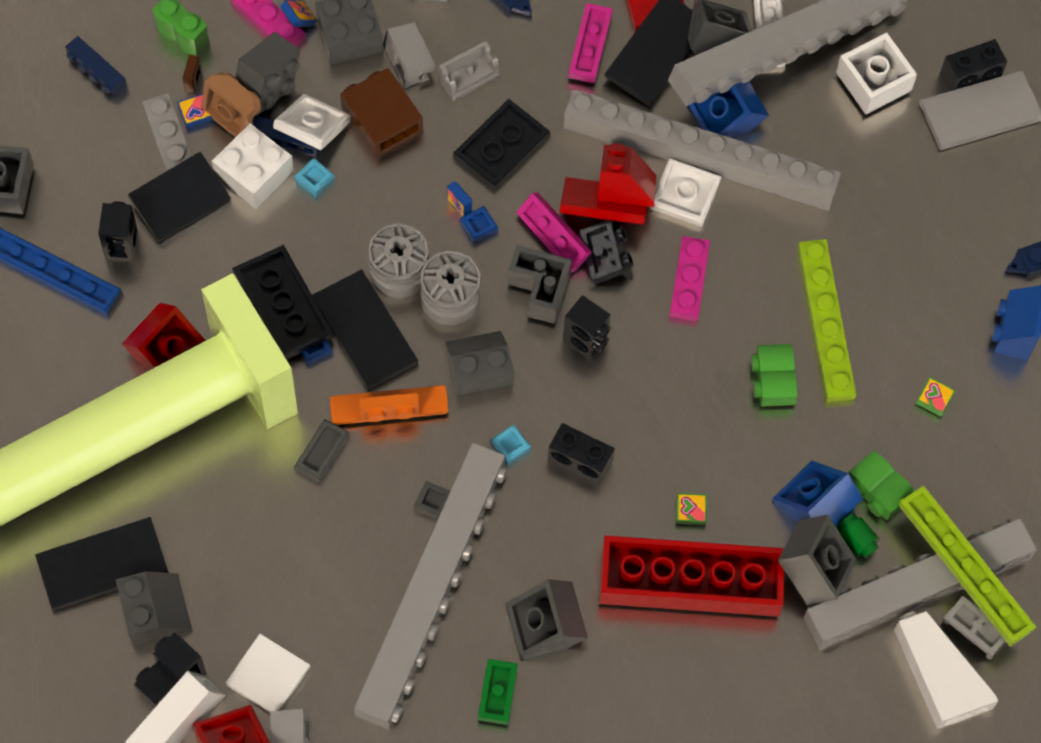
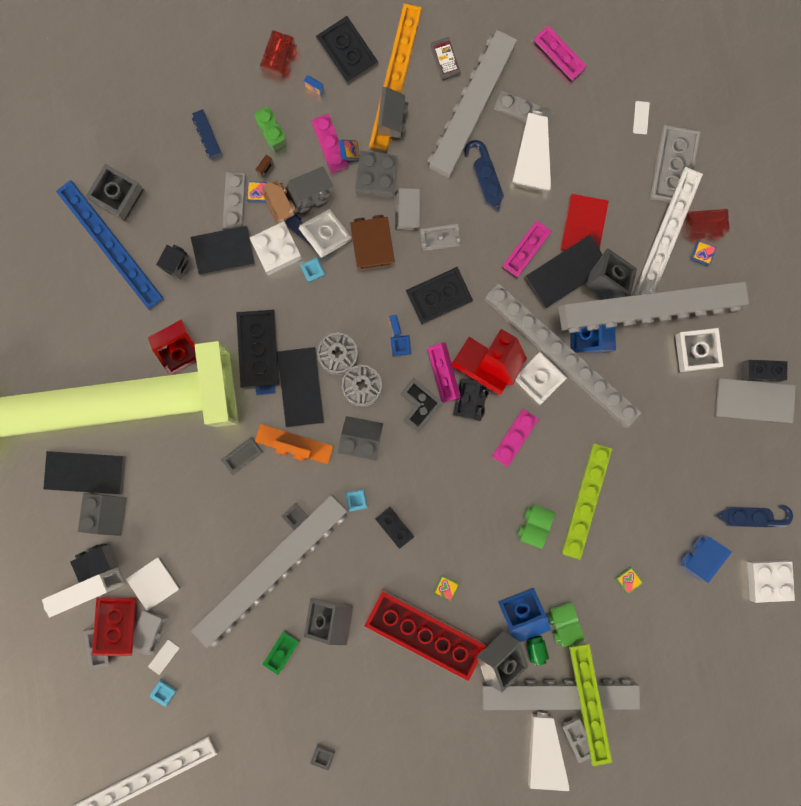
camera: 25 degrees right, 20 degrees up
black brick [563,295,611,359] -> none

